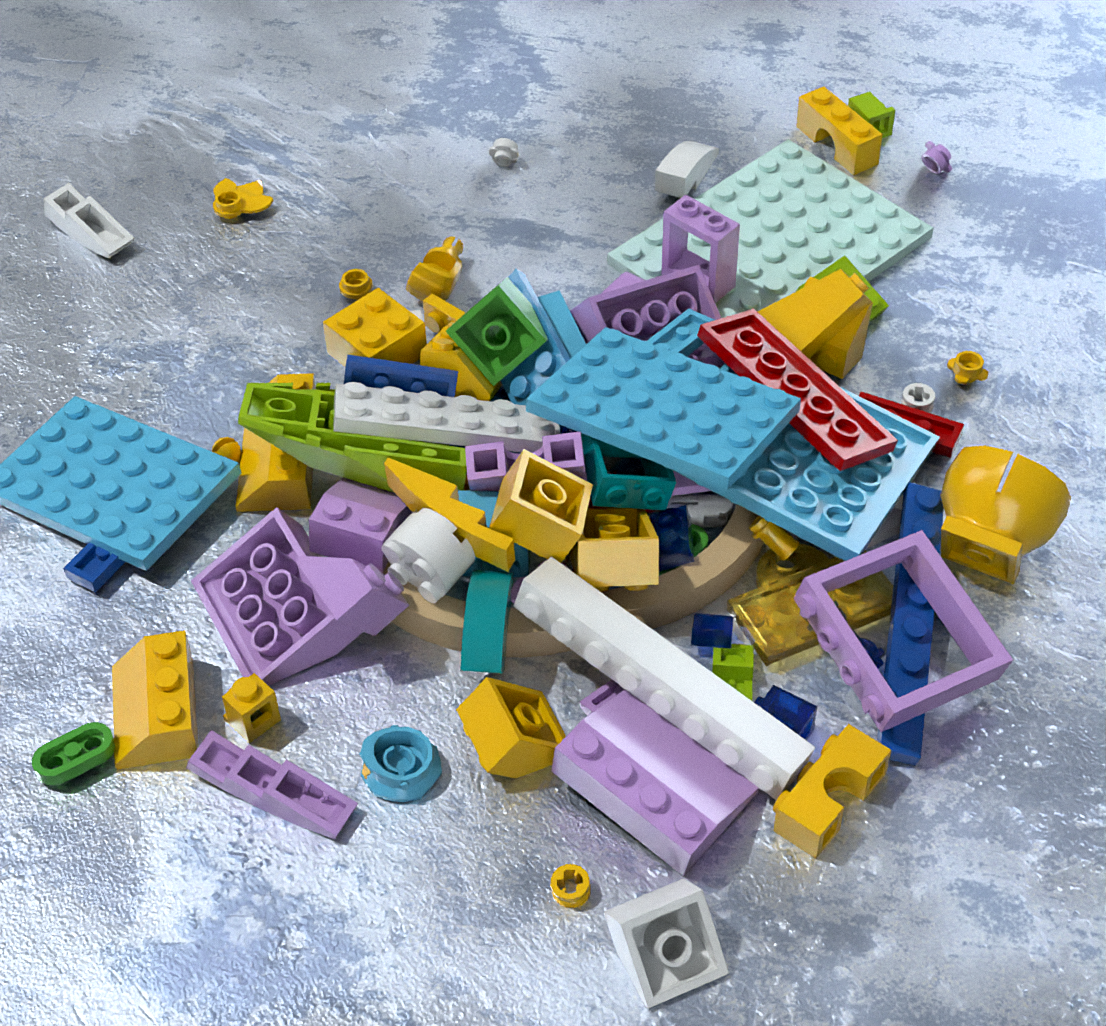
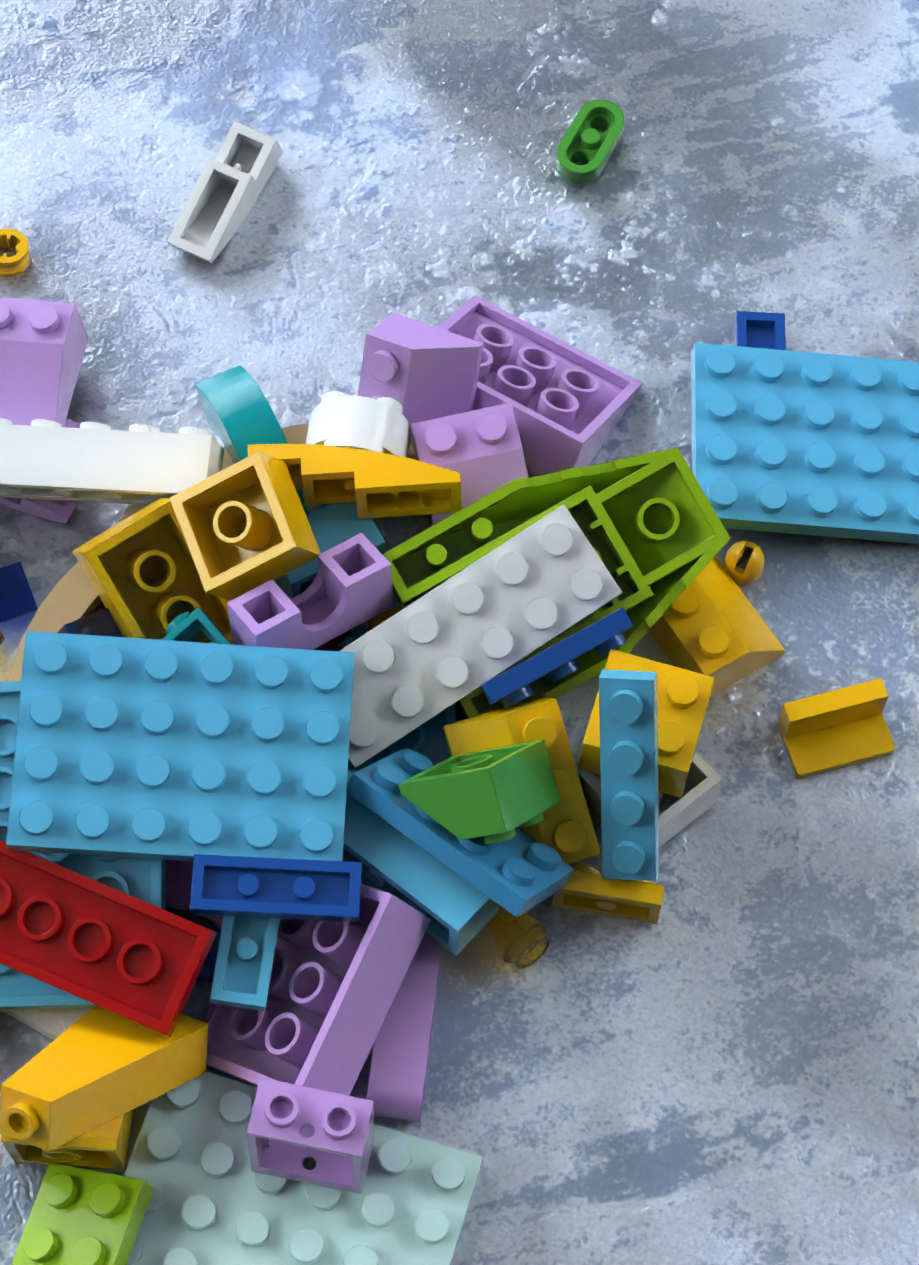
camera: 145 degrees right, 15 degrees up
yellow slope [112,630,199,770] -> none
lavender slope [186,730,358,839] -> none
yellow brick [222,673,281,744] -> none
yellow plate [339,269,373,300] -> none
medium azure hat [359,725,442,802] -> none
yellow piece [406,236,464,301] -> none
yellow slope [456,677,566,779] -> none
none -> white slope [167,121,283,263]
none -> blue plate [190,854,362,922]
none -> medium azure plate [599,669,659,882]
none -> yellow panel [777,678,895,779]

